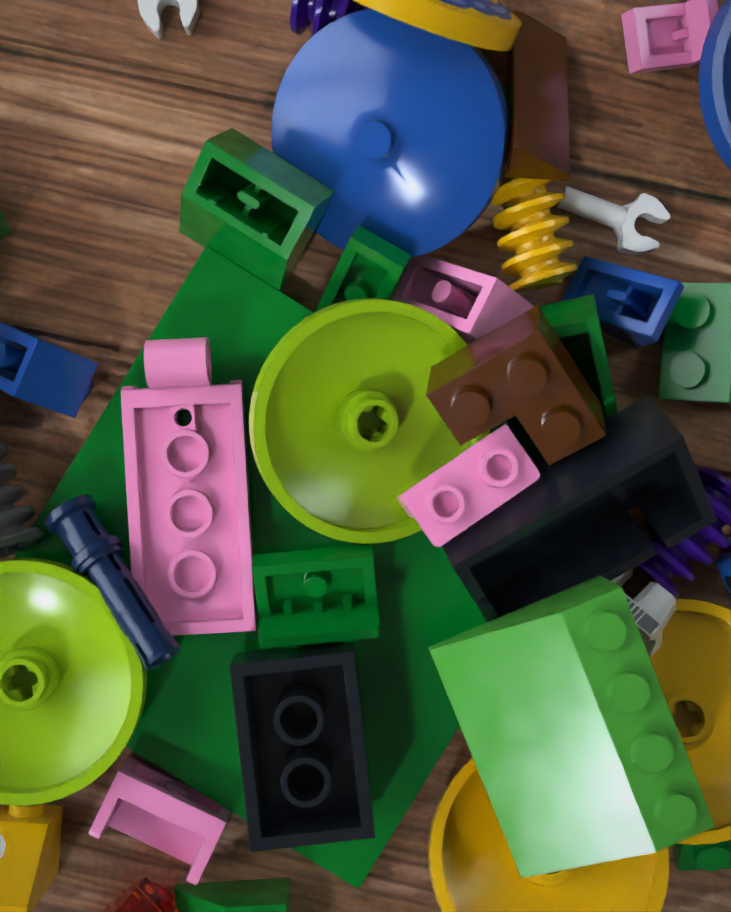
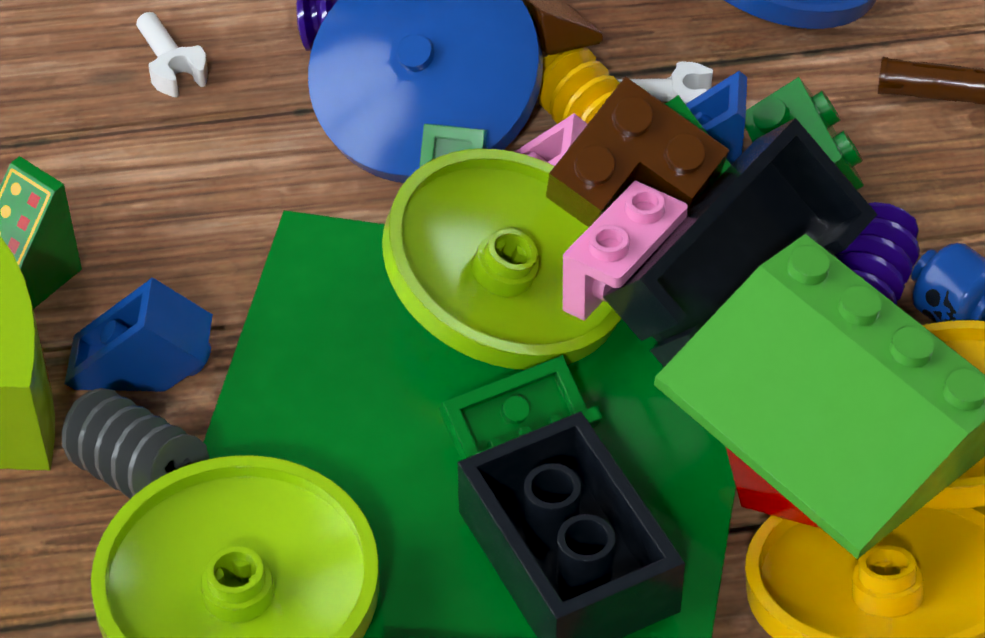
camera: 15 degrees left, 40 degrees down
dark blue pin [44,494,181,671] -> none
bright pink hinge [121,337,258,636] -> none
green slope [179,128,335,292] -> none

